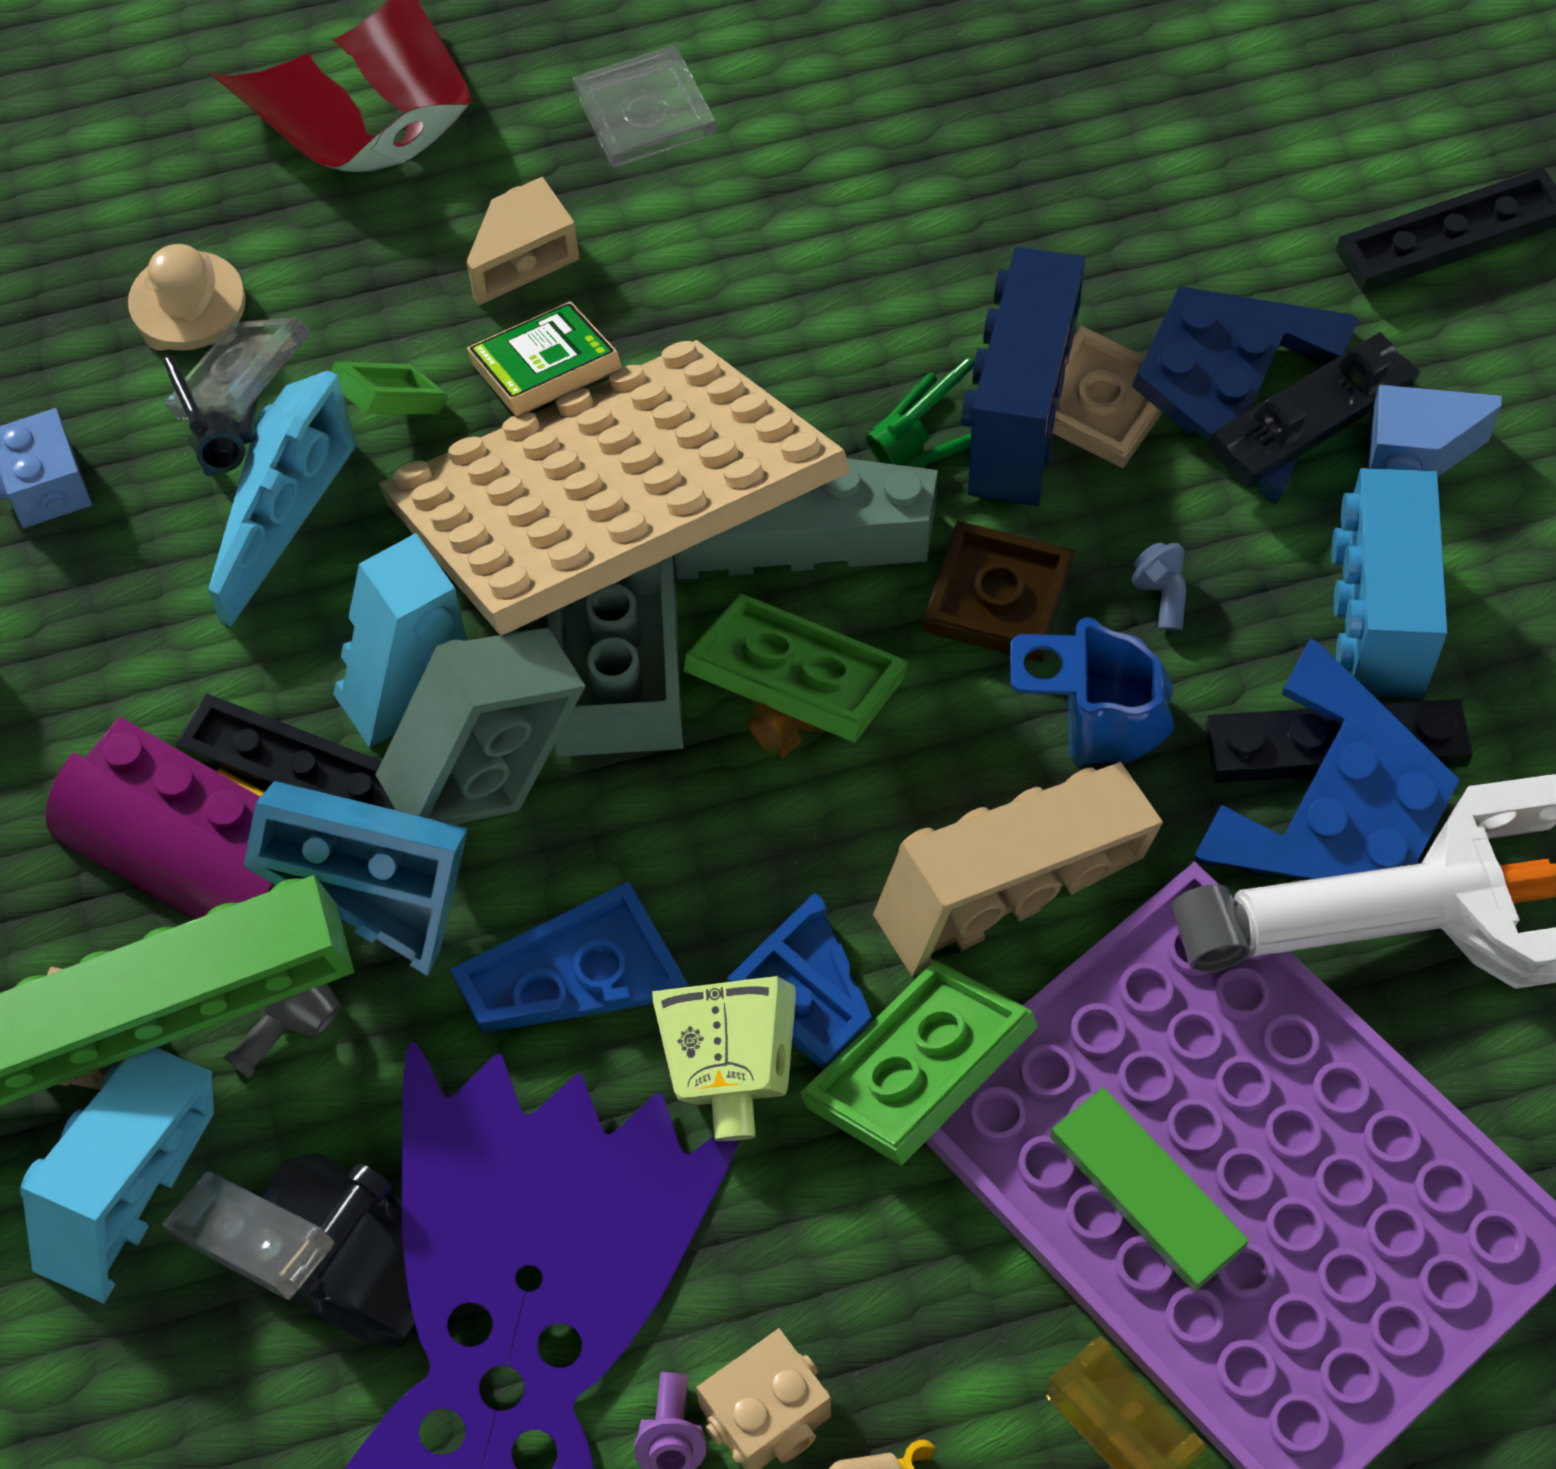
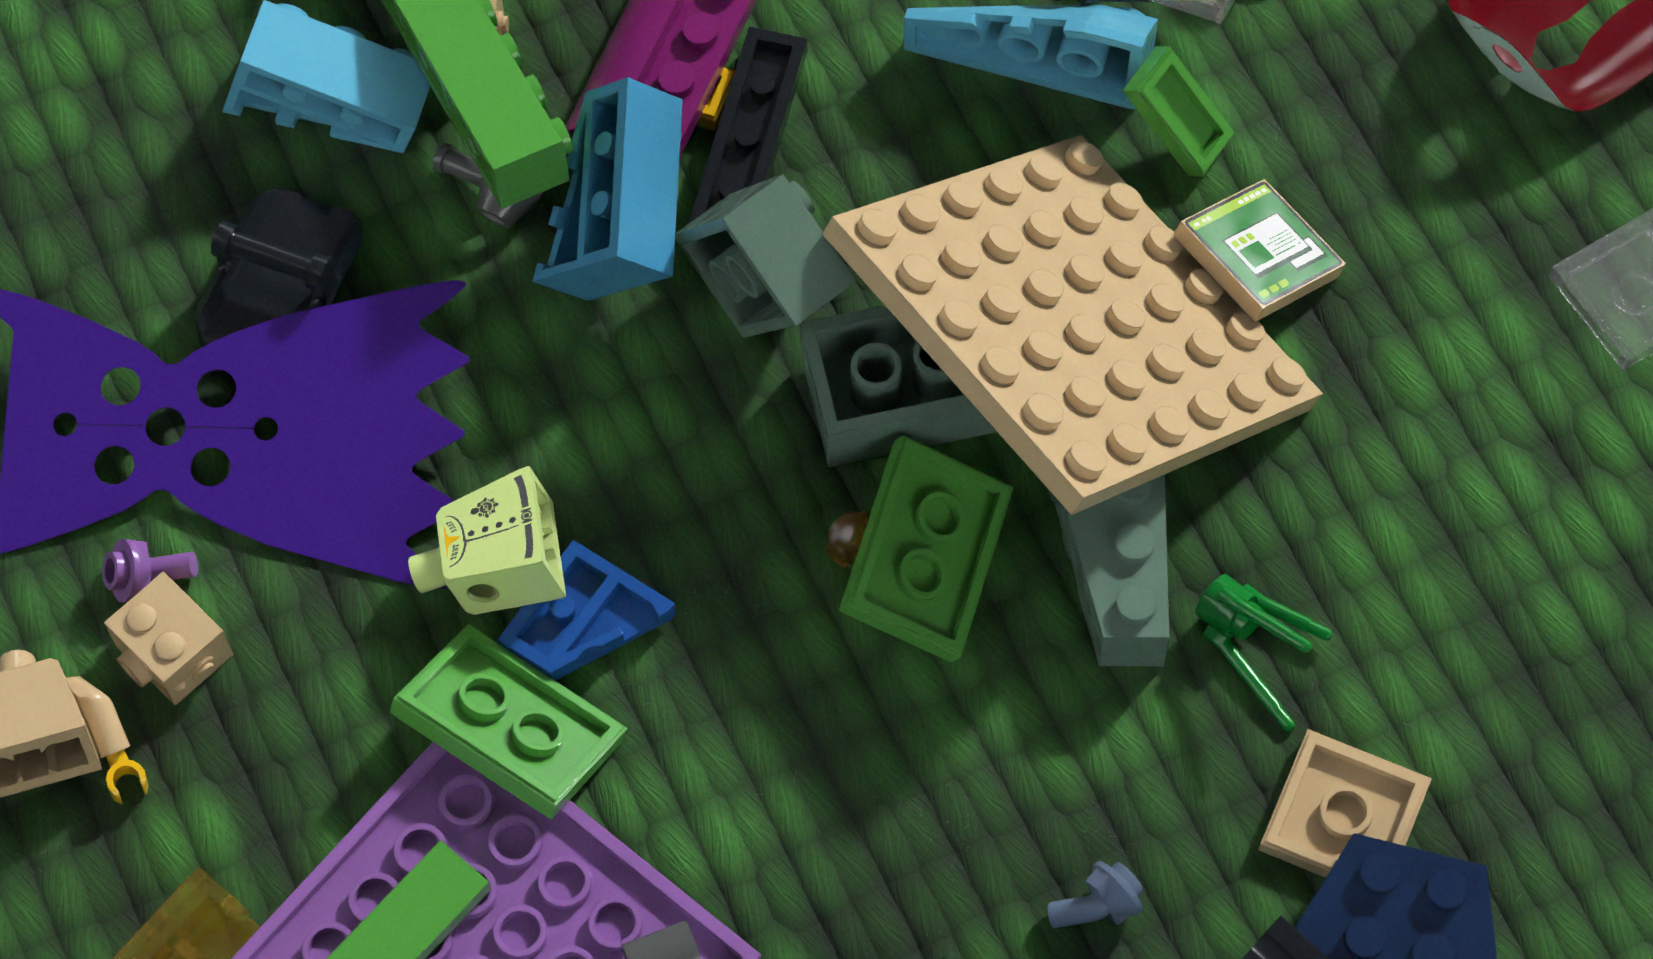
camera: 80 degrees right, 5 degrees up
clear tile [162,1171,335,1300] -> none
medium azure wedge [334,533,467,749] -> none
blue wing [450,881,690,1034] -> none
tan slope [466,177,579,306] -> none
tan wedge [873,762,1163,977] -> none
dark brown plate [922,521,1075,662] -> none
dark blue wedge [961,247,1085,506] -> none
blue piece [1010,617,1174,768] -> none

